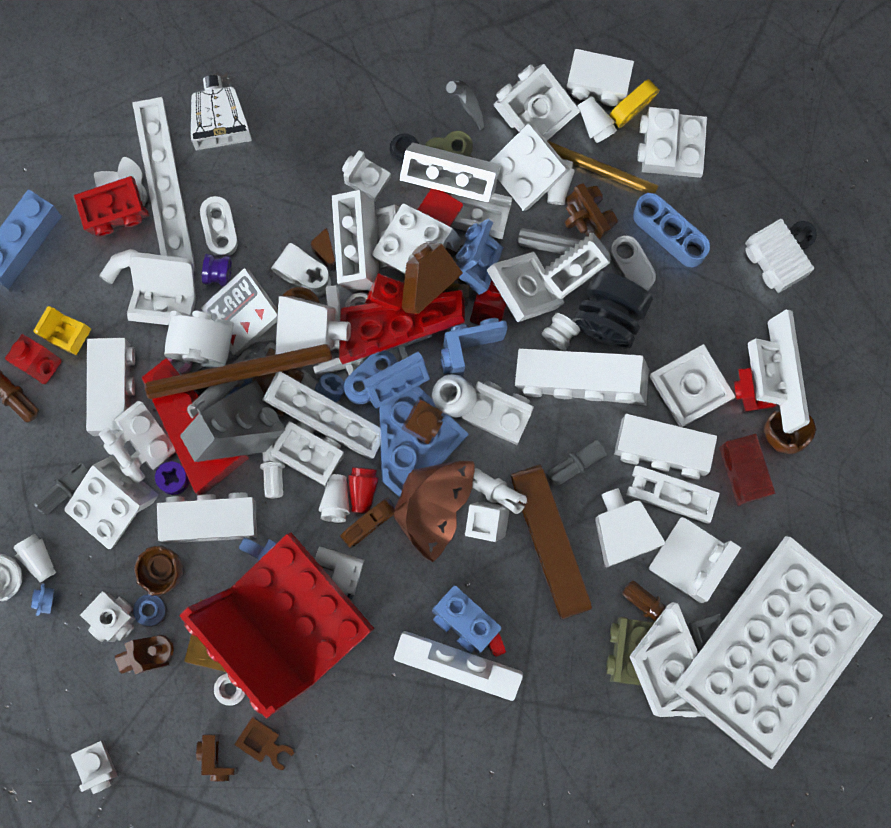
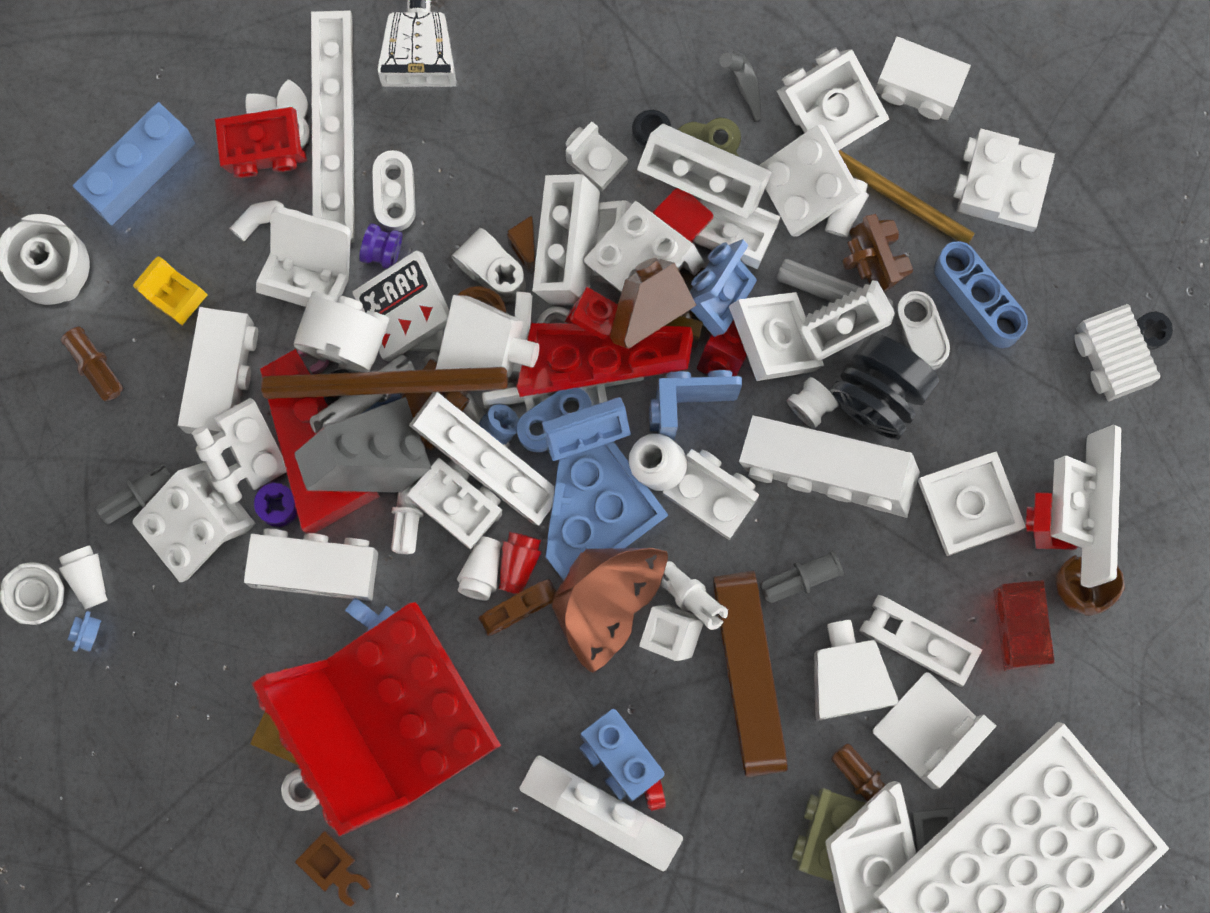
camera: 15 degrees right, 0 degrees up
red bracket [4,334,62,384] -> none
white bracket [71,741,118,794] -> none
white brick [80,591,136,642] -> none
reddish brown hips [115,635,174,675] -> none
medium blue plate [133,594,166,626] -> none
reddish brown hair [134,545,183,596] -> none
reddish brown bracket [196,734,238,781] -> none
white piece [315,546,365,599] -> none
reddish brown brick [401,399,443,444] -> none
white cone [578,96,617,143] -> none
yellow beam [609,79,660,128] -> none
white brick [614,414,717,479] -> none

